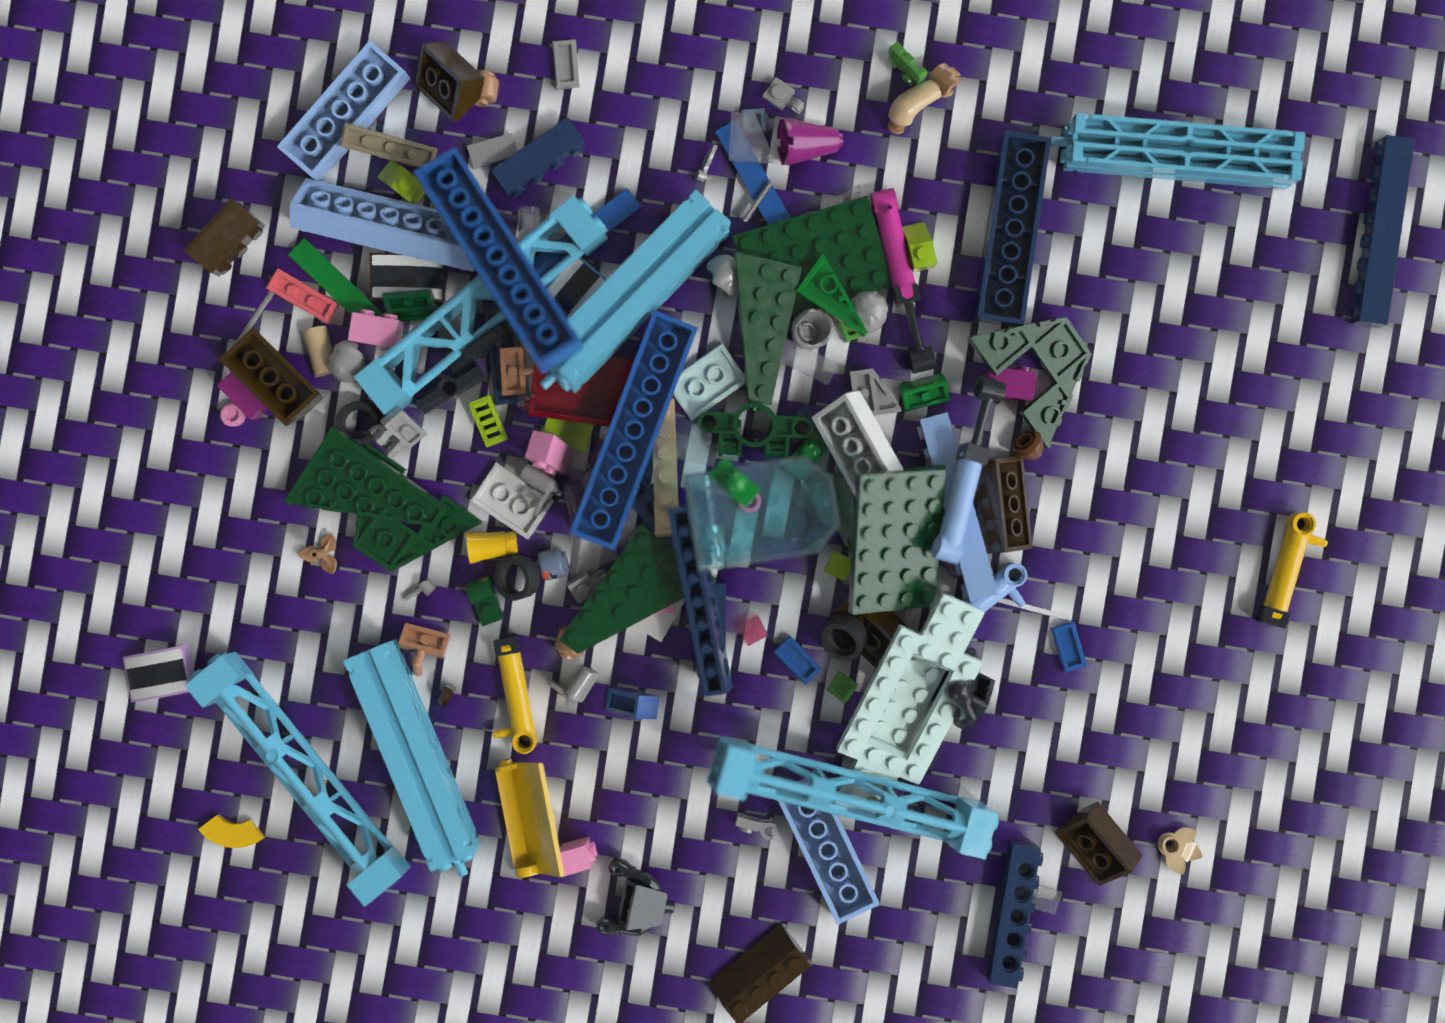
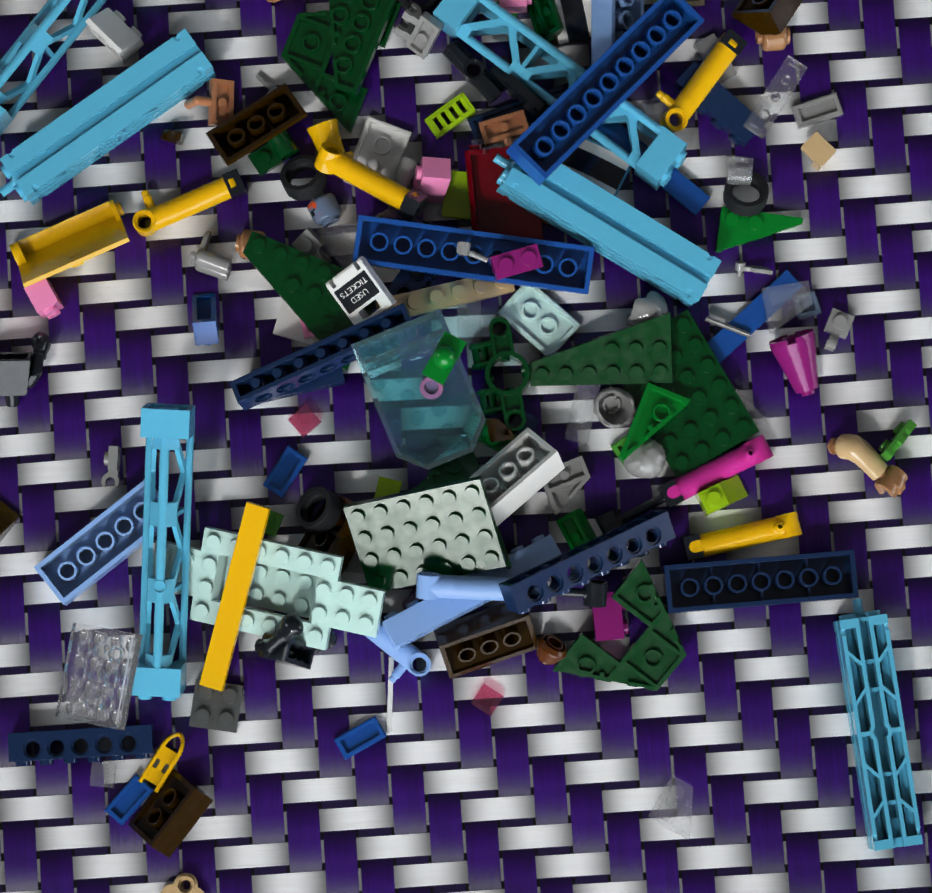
camera: 75 degrees right, 5 degrees down
none -> clear plate [55,622,143,731]
none -> white slope [85,8,144,64]
none -> blue tile [104,774,155,826]
none -> yellow piece [138,732,185,793]
none -> dark grey plate [189,679,244,733]
none -> yellow tile [199,501,271,692]
none -> dark brown slope [206,83,308,166]
none -> yellow piece [314,142,429,222]
none -> container [325,256,397,325]
none -> light grey hand [456,241,489,263]
none -> clear pink tile [471,684,504,716]
none -> dark brown tile [486,418,514,443]
none -> magenta brick [489,244,543,281]
none -> dark blue brick [499,509,676,614]
none -> clear wing [648,775,693,840]
none -> yellow piece [655,28,748,133]
none -> yellow piece [681,511,803,562]
none -> green wing [715,207,803,253]
none -> black tyre [723,170,769,217]
none -> clear plate [726,155,754,186]
none -> clear tile [743,55,808,139]
none -> tan panel [801,131,837,171]

